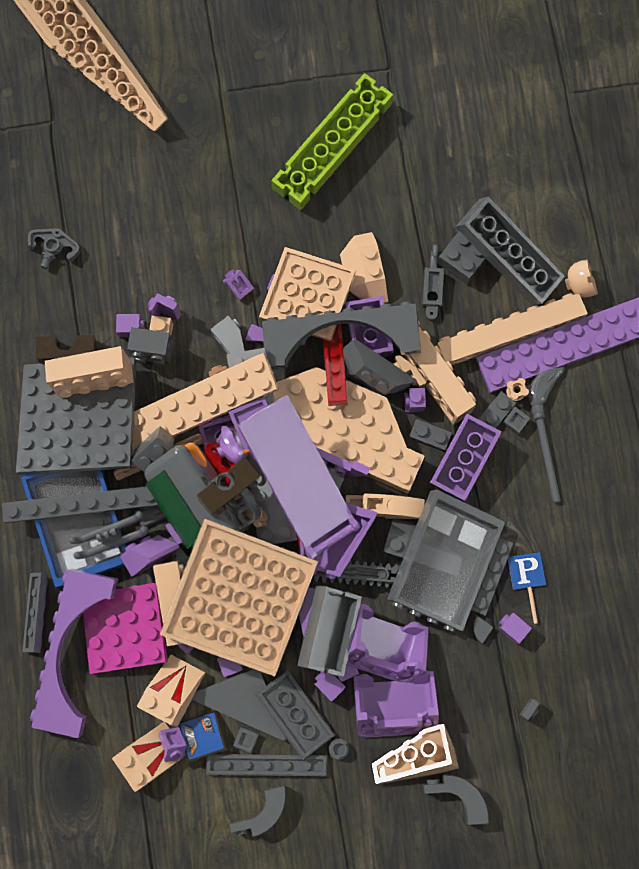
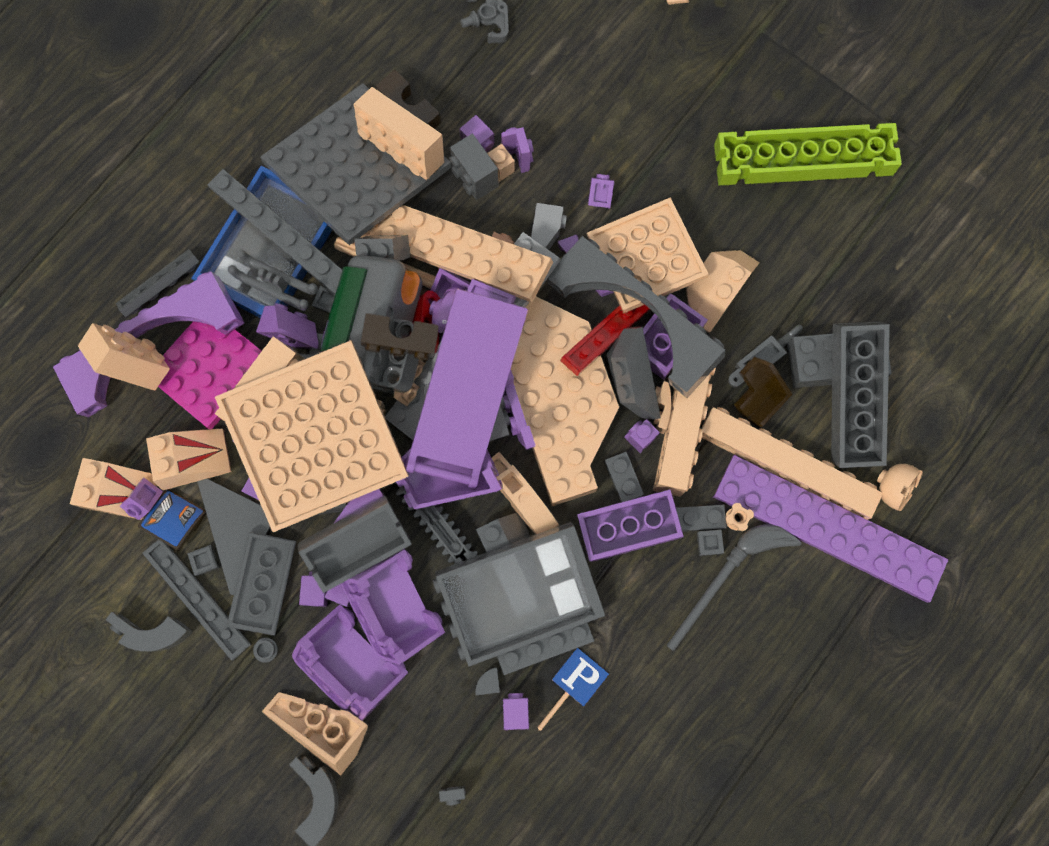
camera: 45 degrees right, 0 degrees up
none -> light nougat brick [78,323,170,391]
none -> dark brown panel [734,357,793,427]

